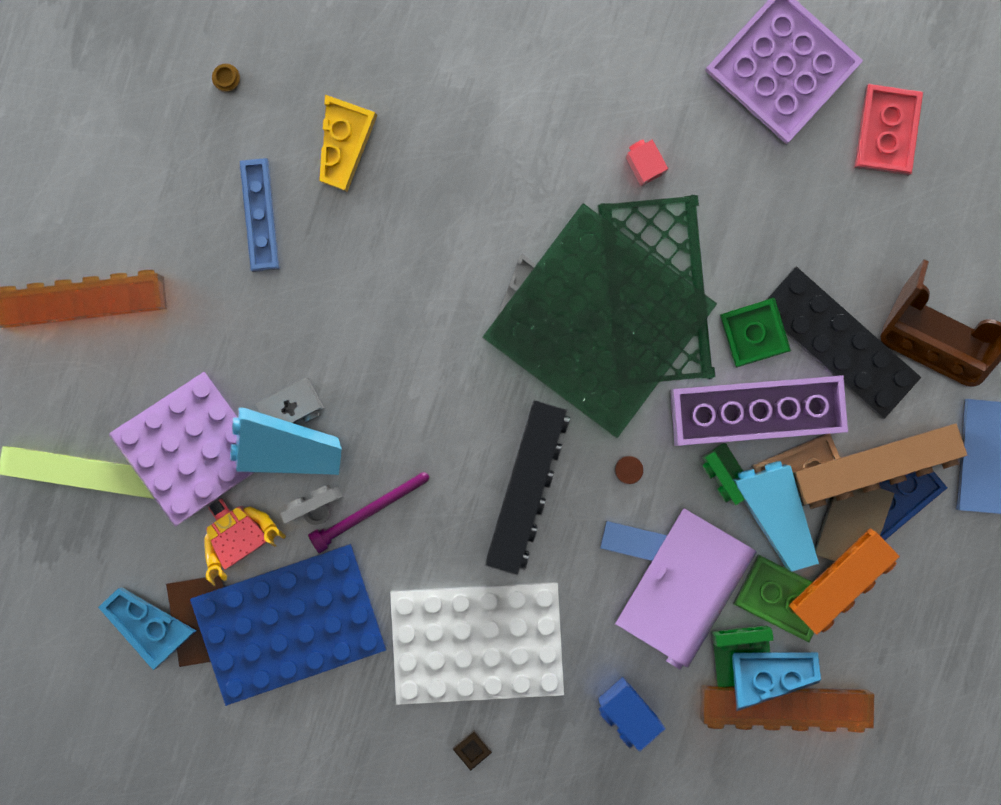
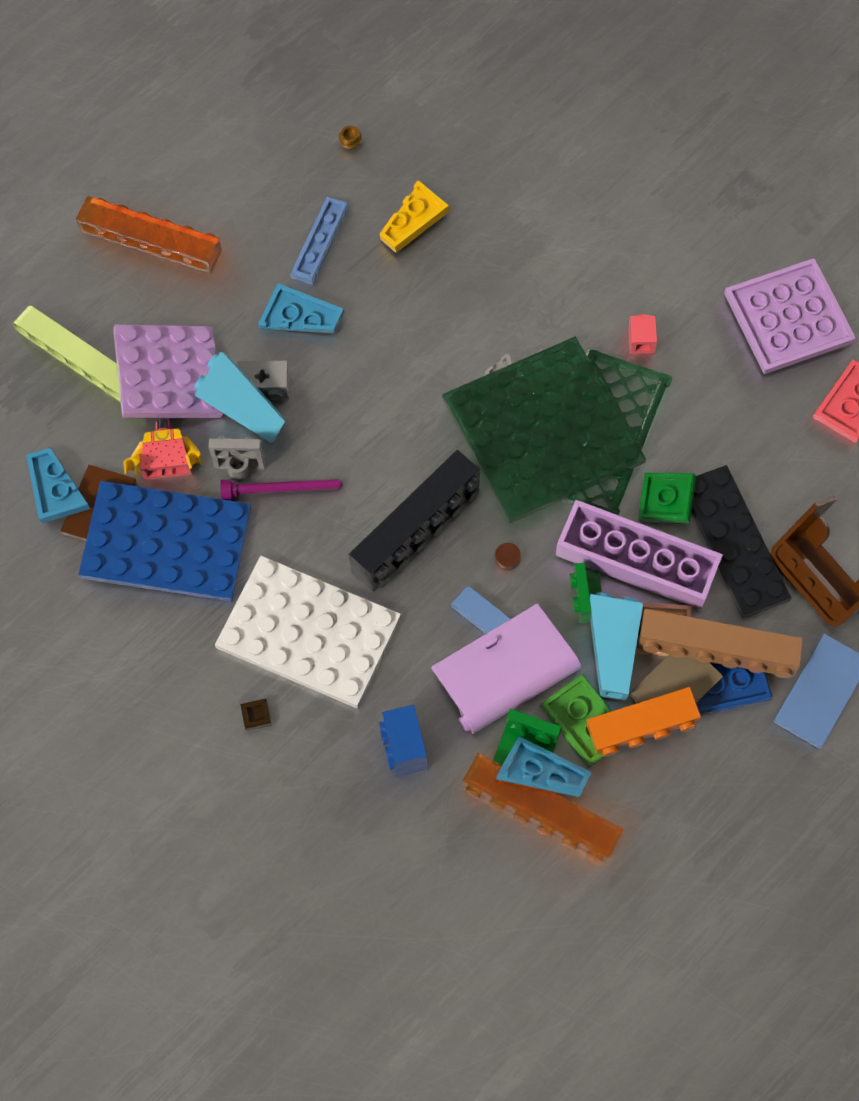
camera: 30 degrees right, 20 degrees down
none -> dark azure wing [257,283,345,334]

